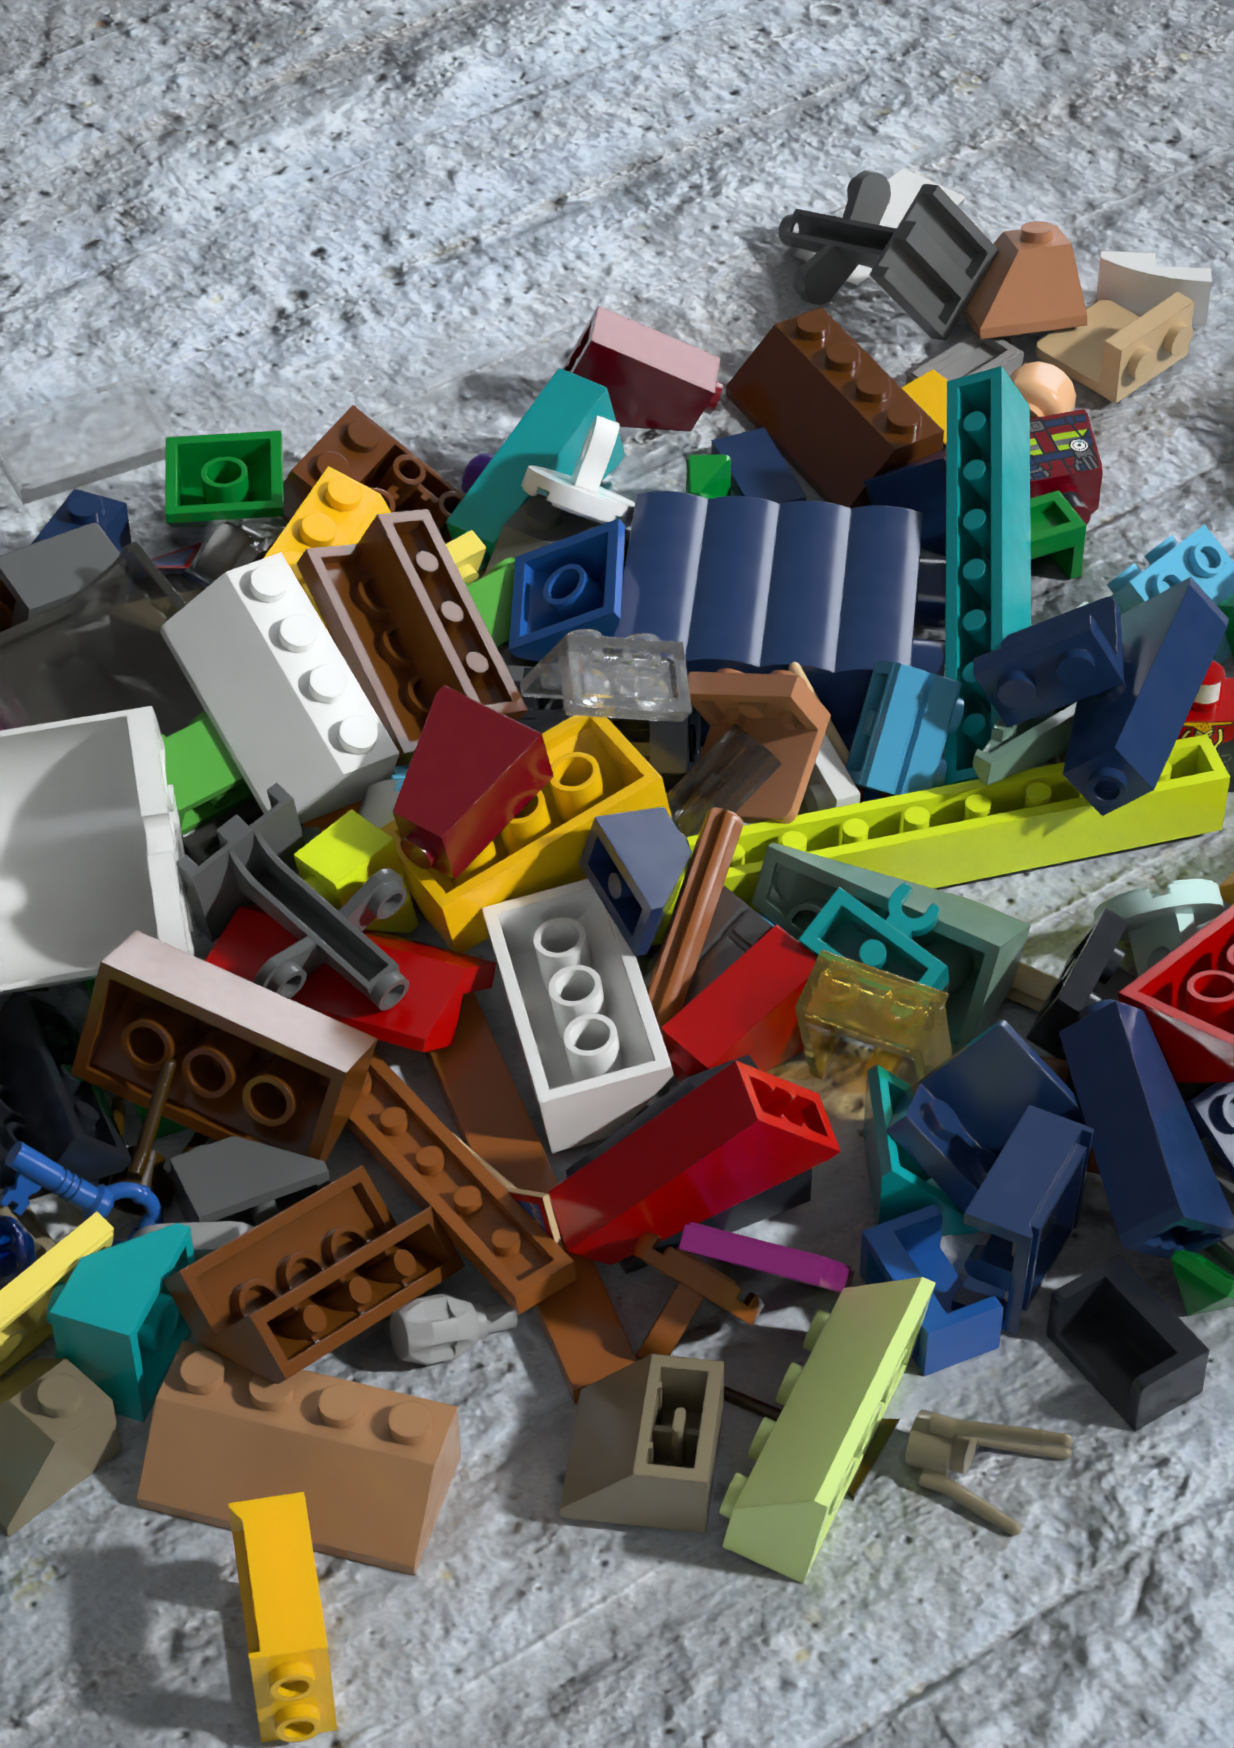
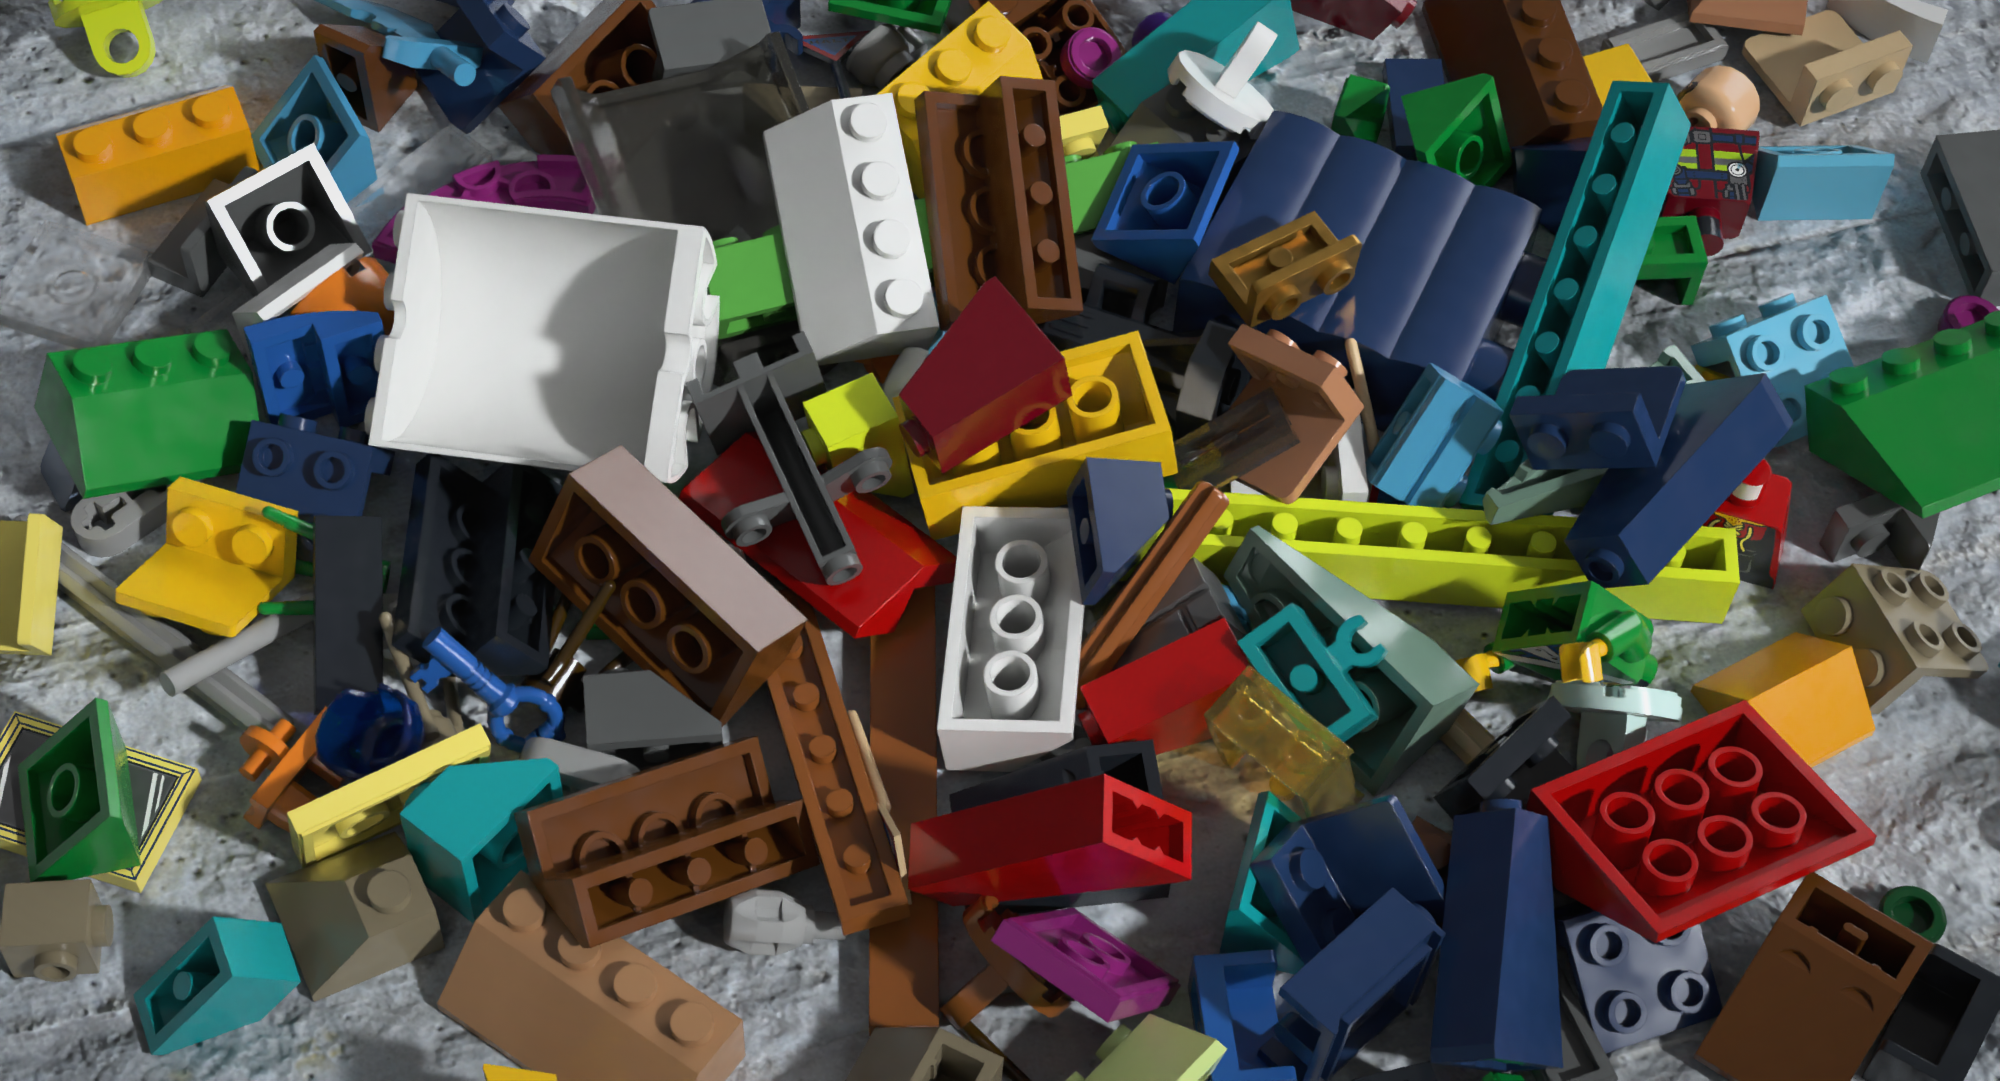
camera: 15 degrees right, 10 degrees up
clear bracket [520,629,692,722] -> none
none -> magenta tile [1060,27,1121,89]
none -> pearl gold bracket [1208,211,1362,328]
none -> green slope [1401,73,1512,187]
none -> green torso [1455,581,1658,692]
none -> medium azure slope [1752,145,1895,221]

